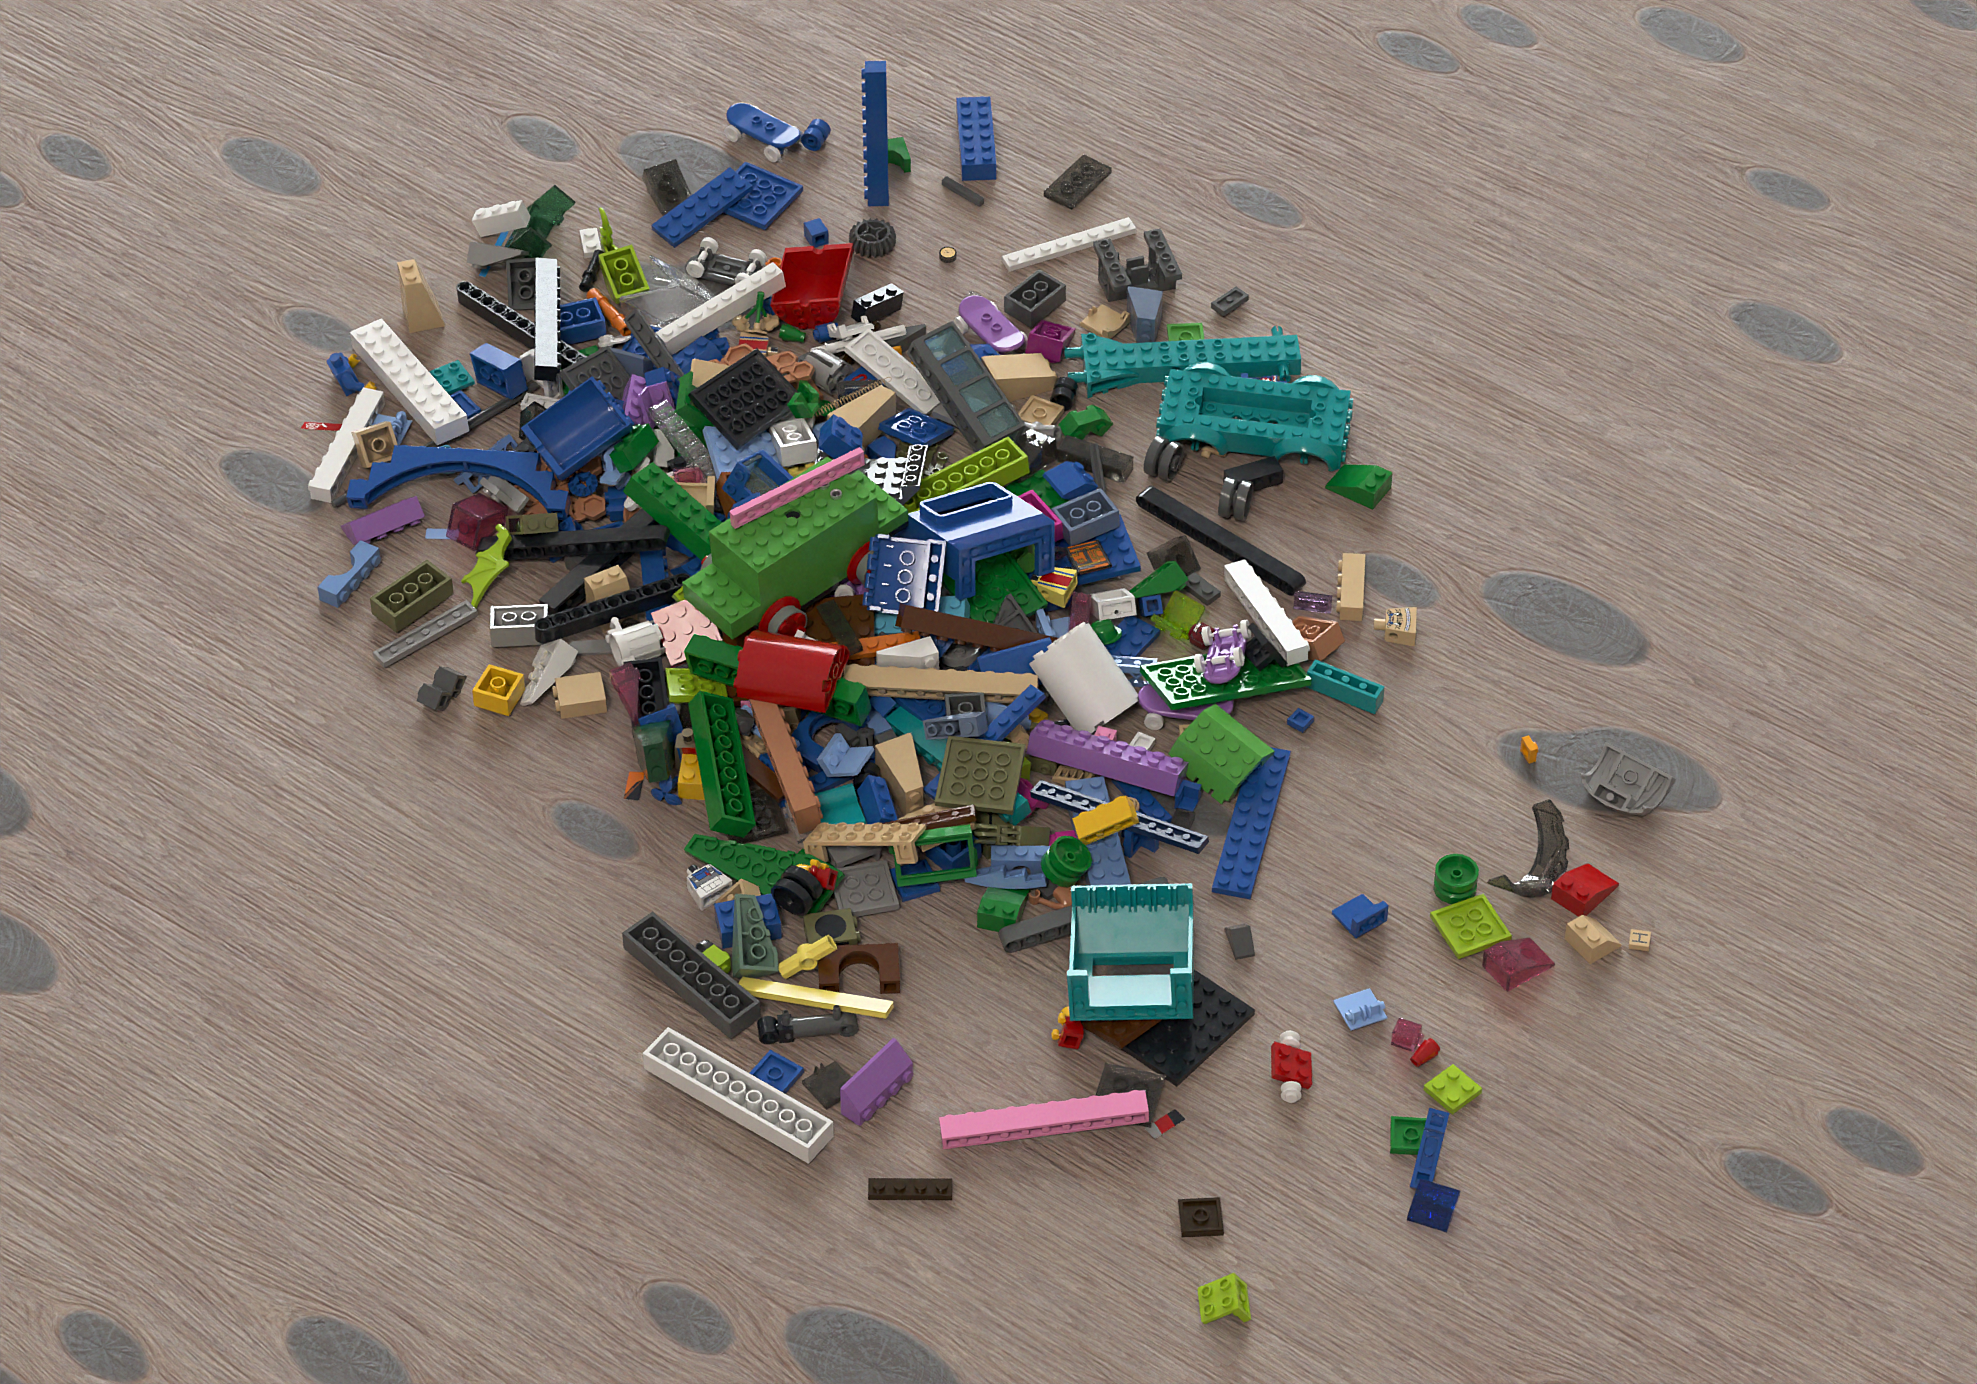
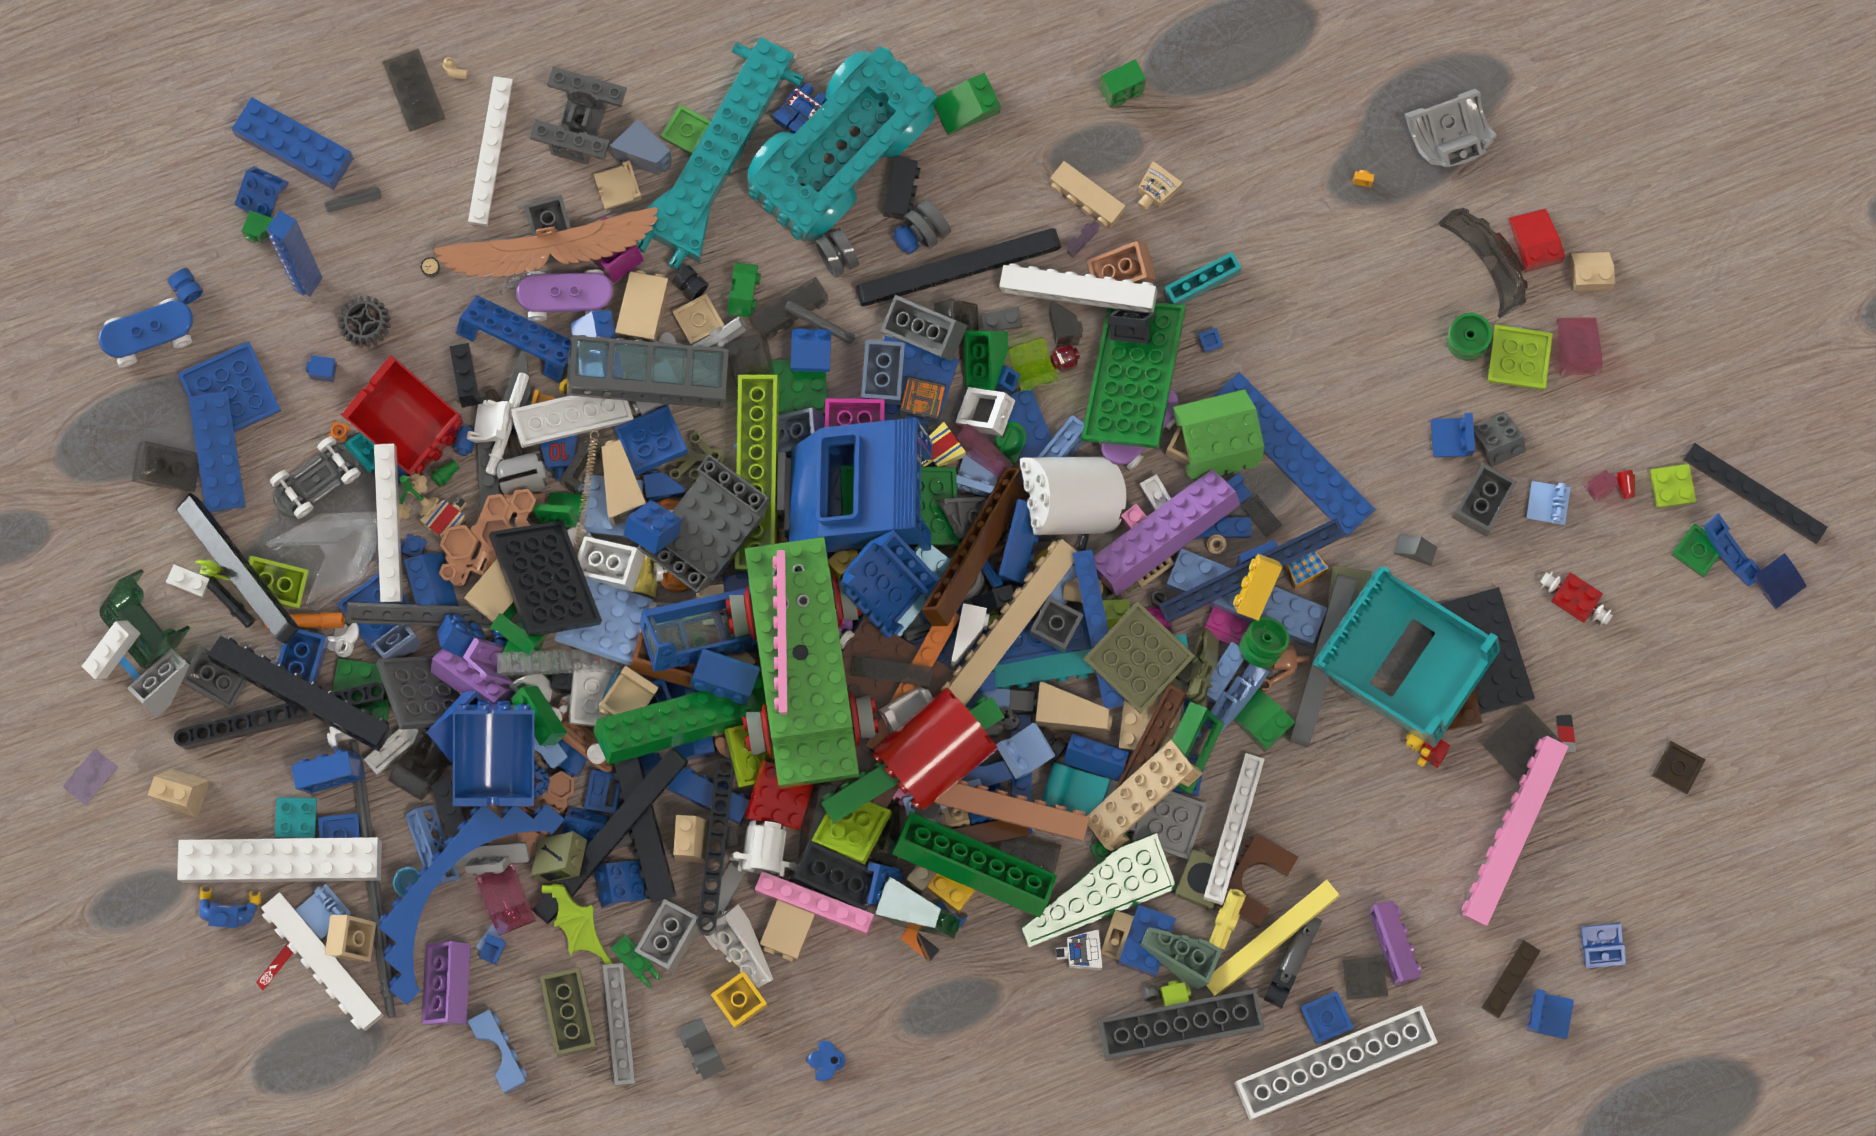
camera: 60 degrees left, 30 degrees up
clear pink slope [610,662,641,725] -> none
clear pink brick [673,466,703,483] -> none
black wheel [771,865,823,916] -> none
green panel [787,392,820,419] -> none
red piece [796,859,838,891] -> none
sand blue slope [923,711,988,740] -> none
piece [1194,620,1251,684] -> none
lime bracket [1197,1273,1251,1324] -> none
dark grey plate [1211,286,1249,317] -> none
tan tile [1628,929,1651,951] -> none
none -> clear purple sticker [62,749,117,805]
none -> beam [176,493,300,644]
none -> blue bracket [235,166,289,217]
none -> nougat piece [433,207,658,278]
none -> tan arm [442,57,468,79]
none -> blue bracket [456,296,571,383]
none -> blue panel [479,934,507,966]
none -> blue bracket [595,861,646,908]
none -> green hinge [611,935,661,989]
none -> bright pink brick [755,871,874,936]
none -> blue plate [806,1041,846,1081]
none -> dark grey brick [880,295,967,361]
none -> blue brick [893,225,920,255]
none -> clear smoke slope [1048,301,1083,347]
none -> green brick [1100,59,1146,107]
none -> white plate [1203,753,1265,905]
none -> torso [1285,552,1328,590]
none -> dark grey brick [1452,463,1517,537]
none -> dark grey bracket [1474,413,1526,467]
none -> blue bracket [1527,989,1574,1039]
none -> slope [1580,923,1626,968]
none -> black plate [1684,443,1828,544]

